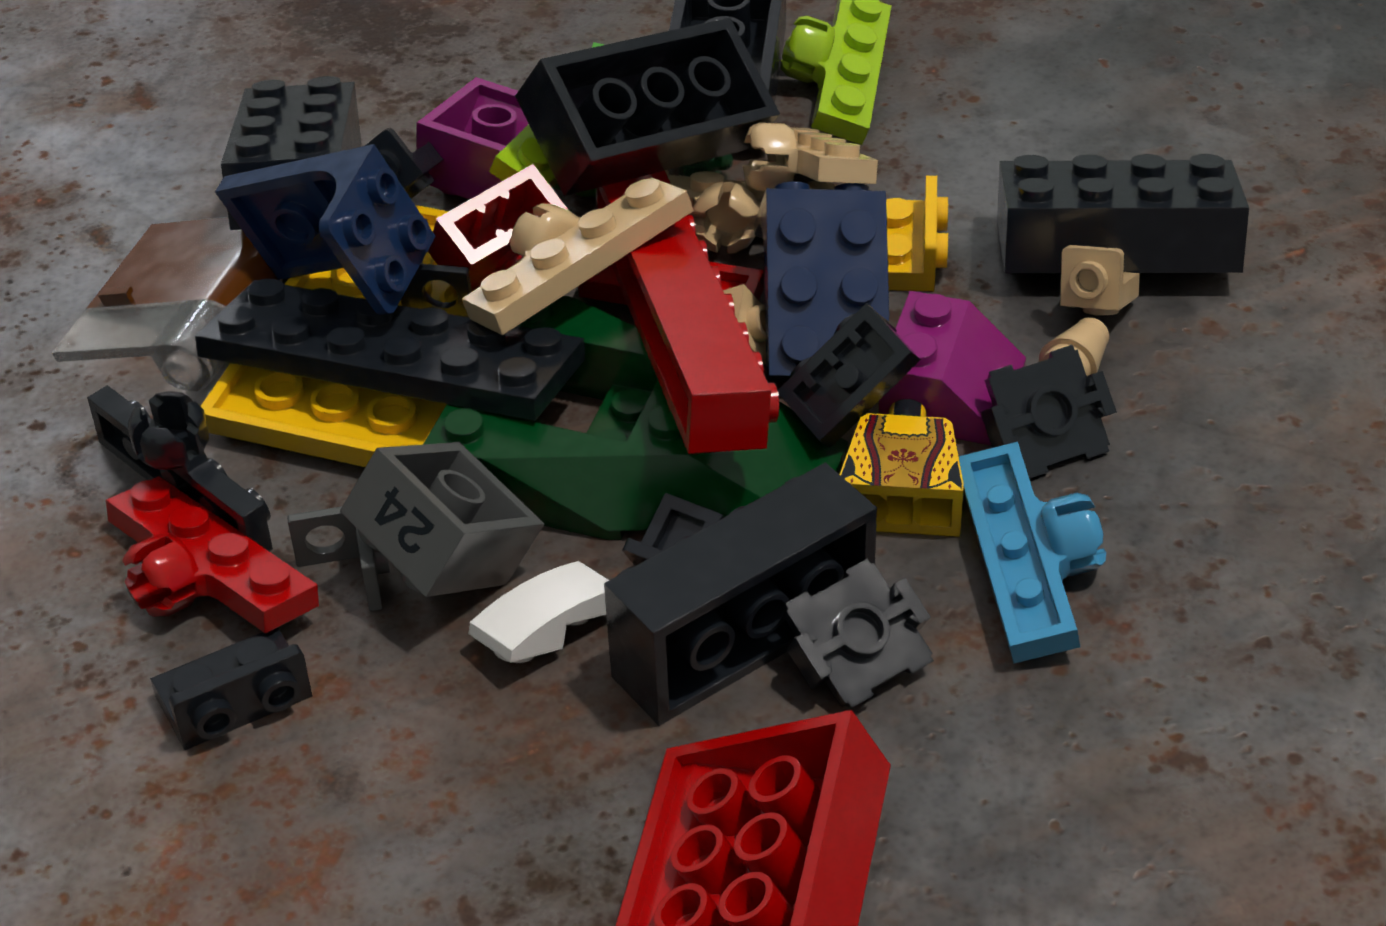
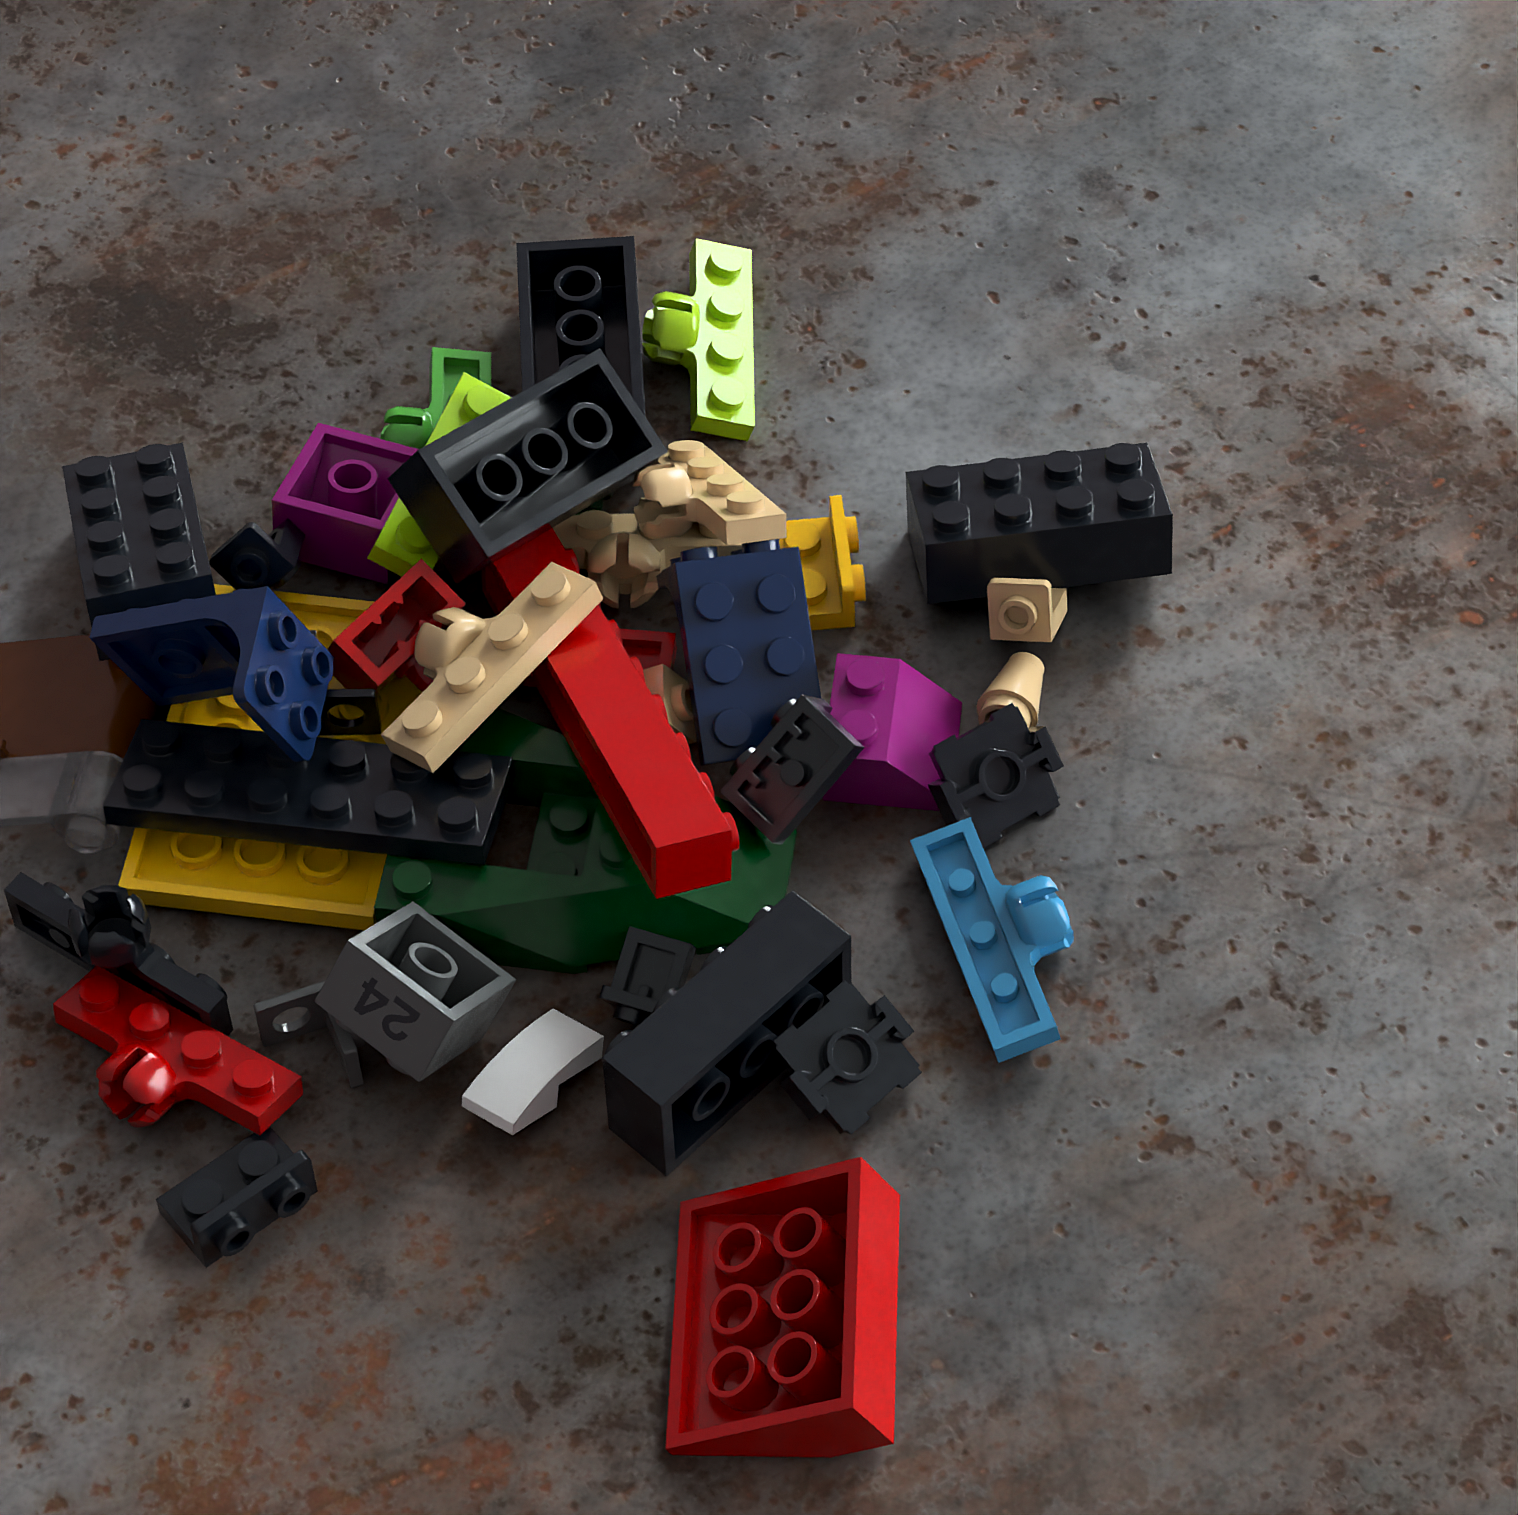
camera: 10 degrees left, 10 degrees up
torso [839,399,964,537] -> none

